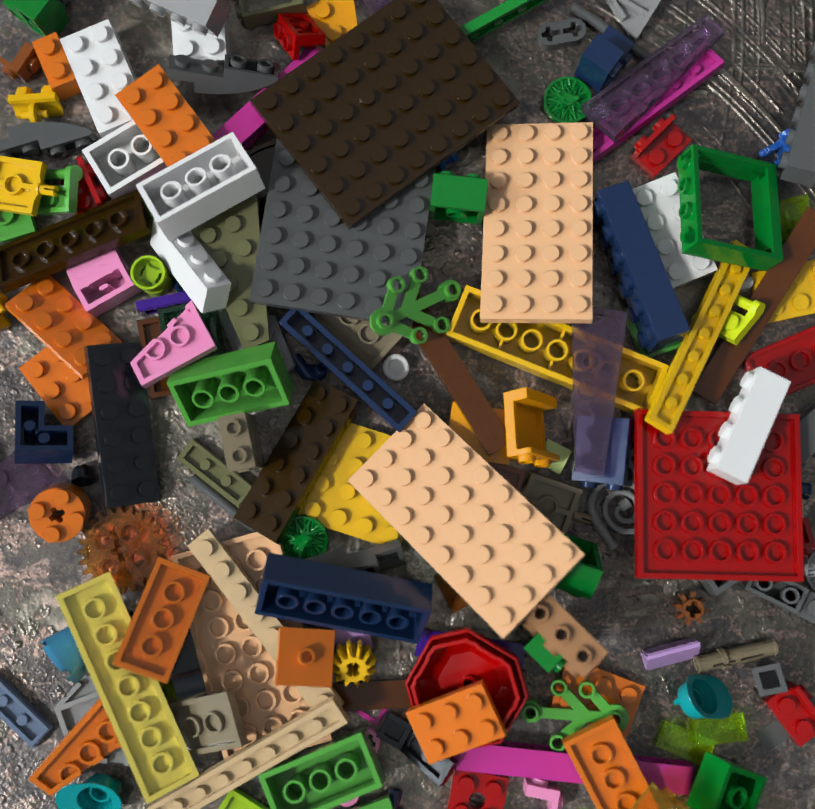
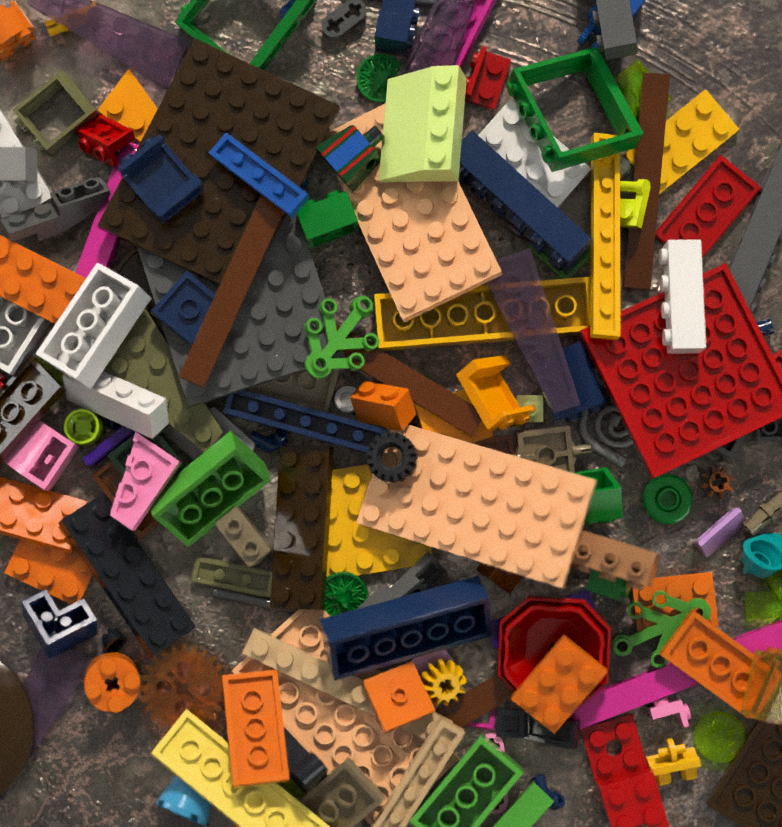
camera: 30 degrees left, 0 degrees up
none -> dark blue panel [117,134,205,224]
none -> dark blue tile [150,270,215,347]
none -> reddish brown tile [179,195,284,389]
none -> blue plate [209,133,310,218]
none -> torso [316,125,385,192]
none -> orange brick [350,380,417,431]
none -> black tyre [366,432,418,483]
none -> yellowish green slope [379,65,467,182]
none -> green wheel [642,474,693,524]

